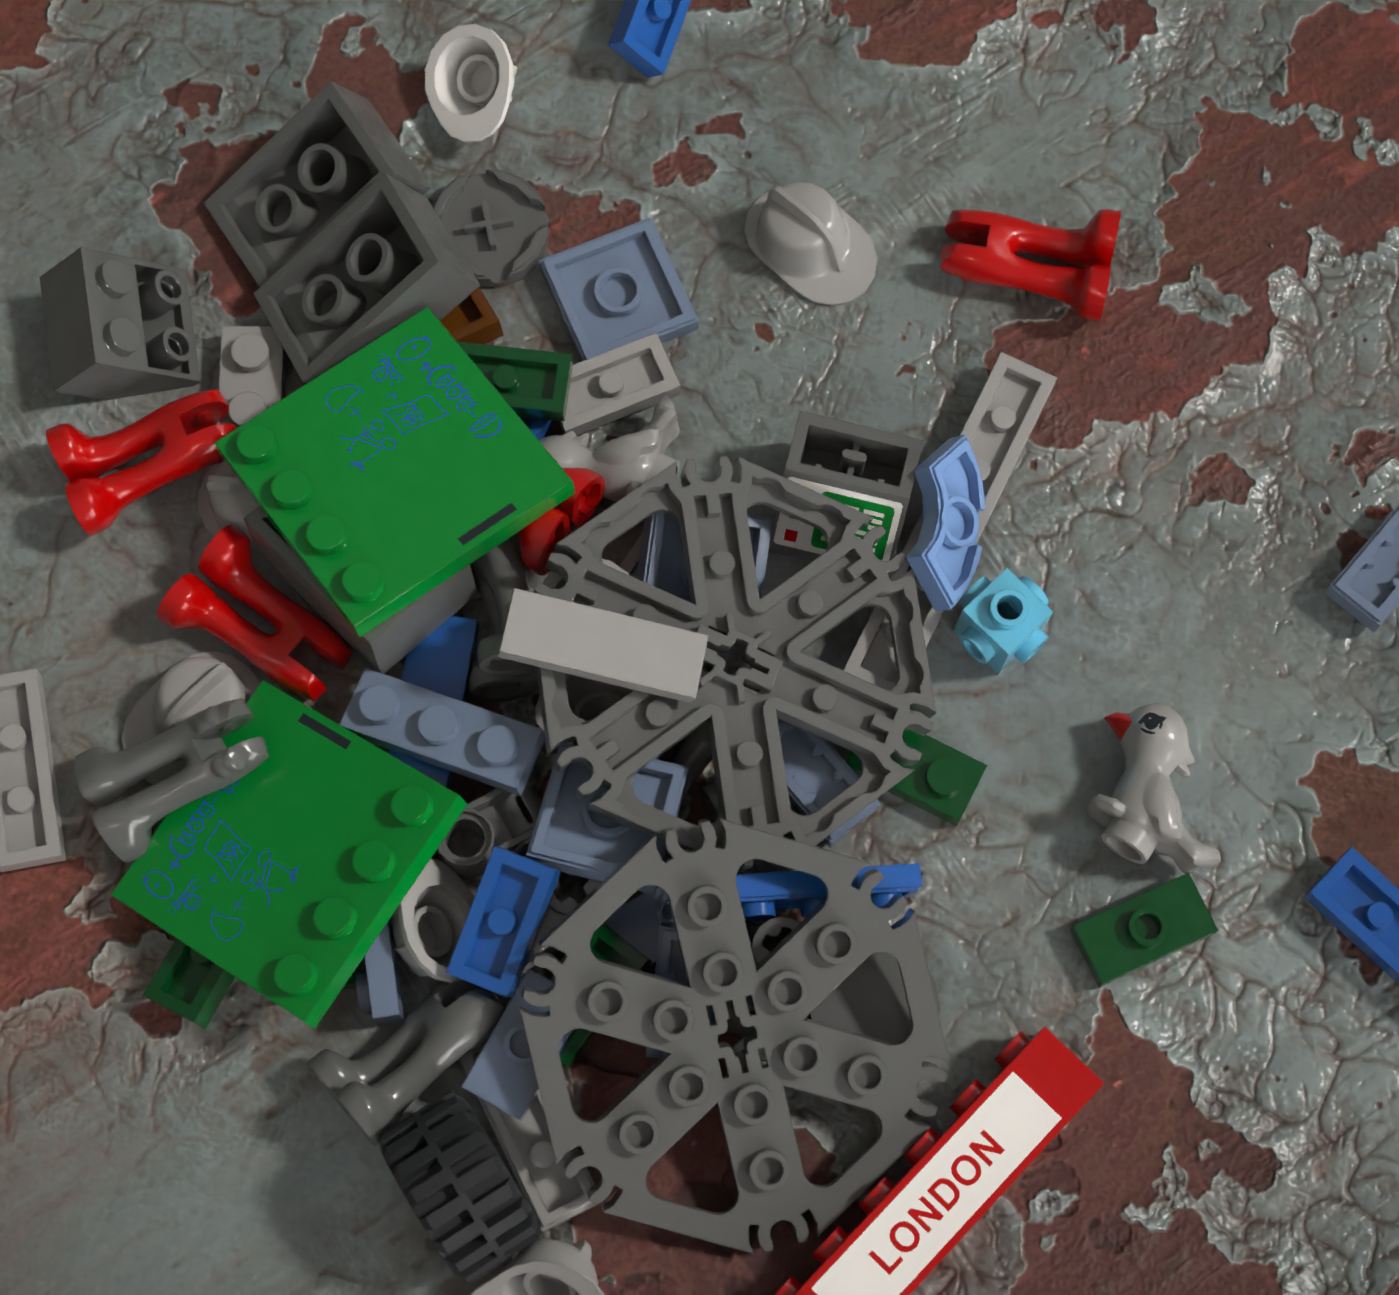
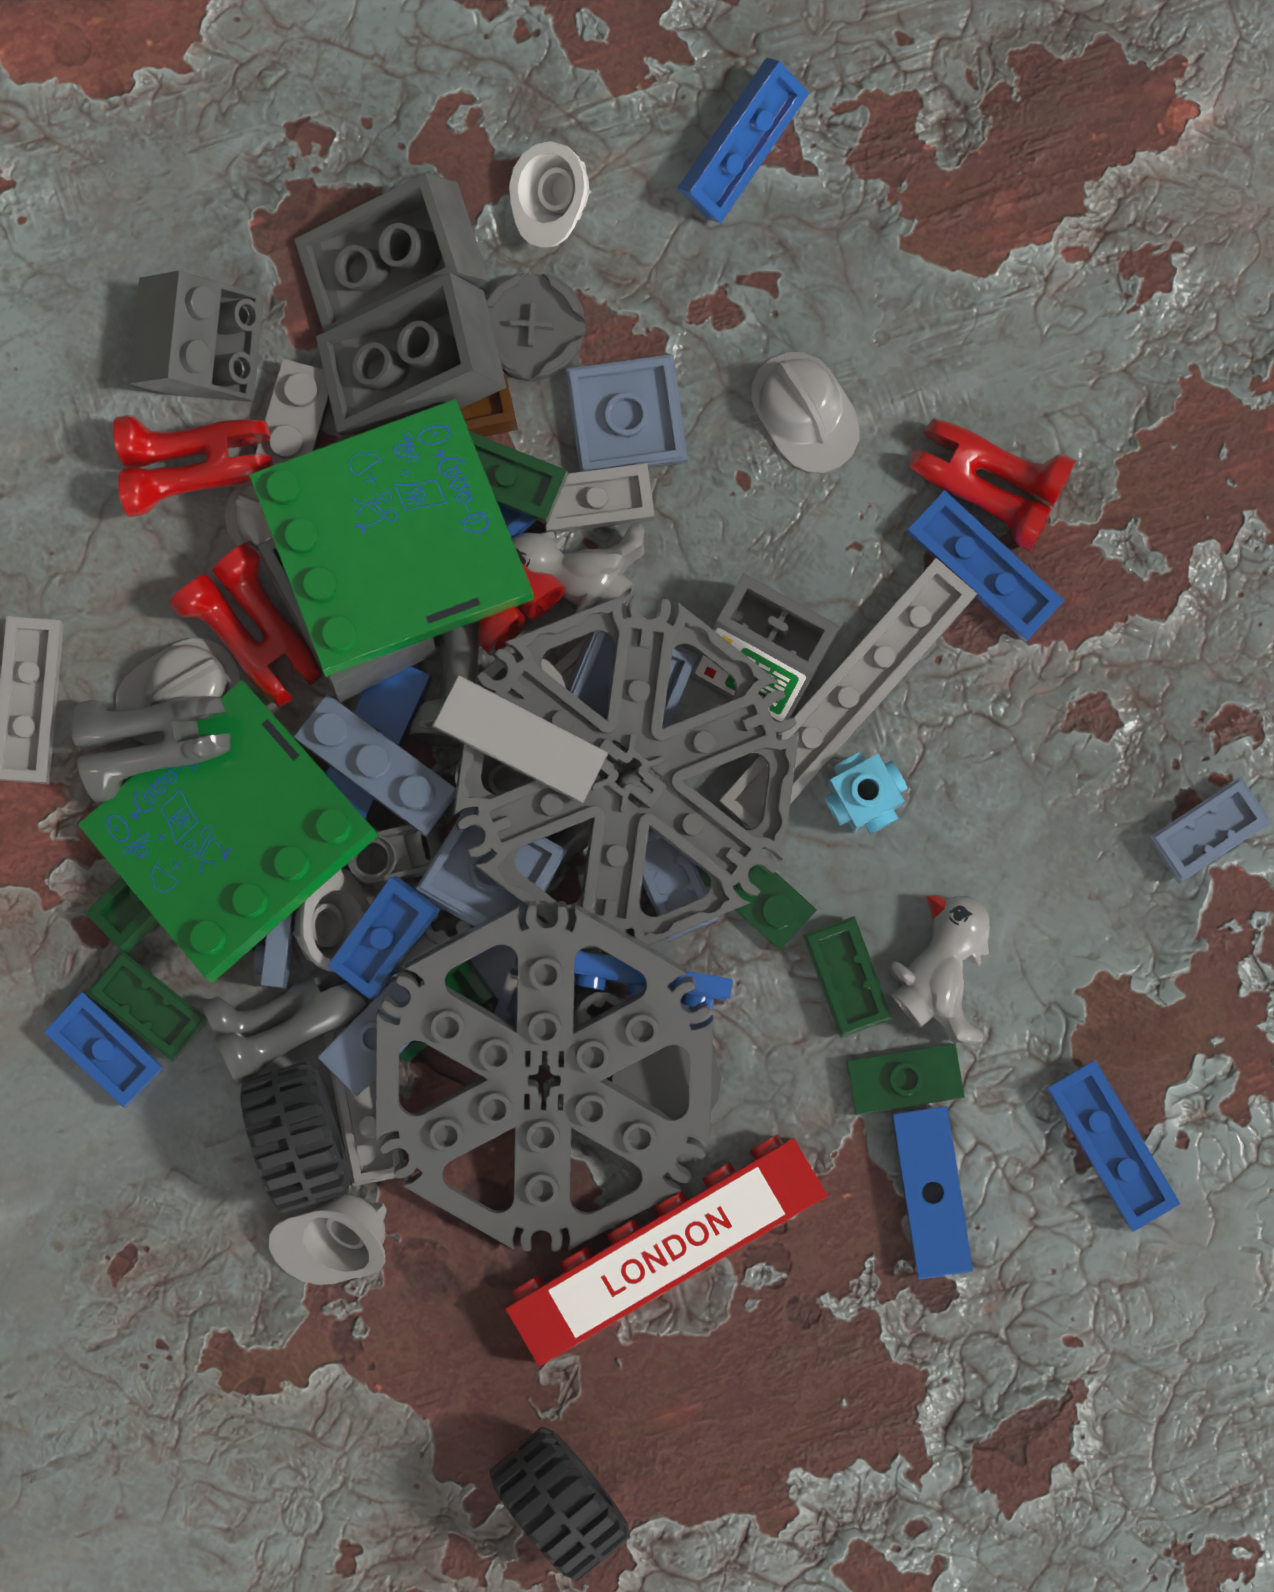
camera: 20 degrees right, 10 degrees up
medium blue tile [906,435,985,612] -> none
none -> blue plate [44,992,165,1108]
none -> dark green plate [86,950,207,1062]
none -> dark green plate [802,916,893,1039]
none -> blue tile [892,1106,973,1280]
none -> blue plate [906,490,1065,643]

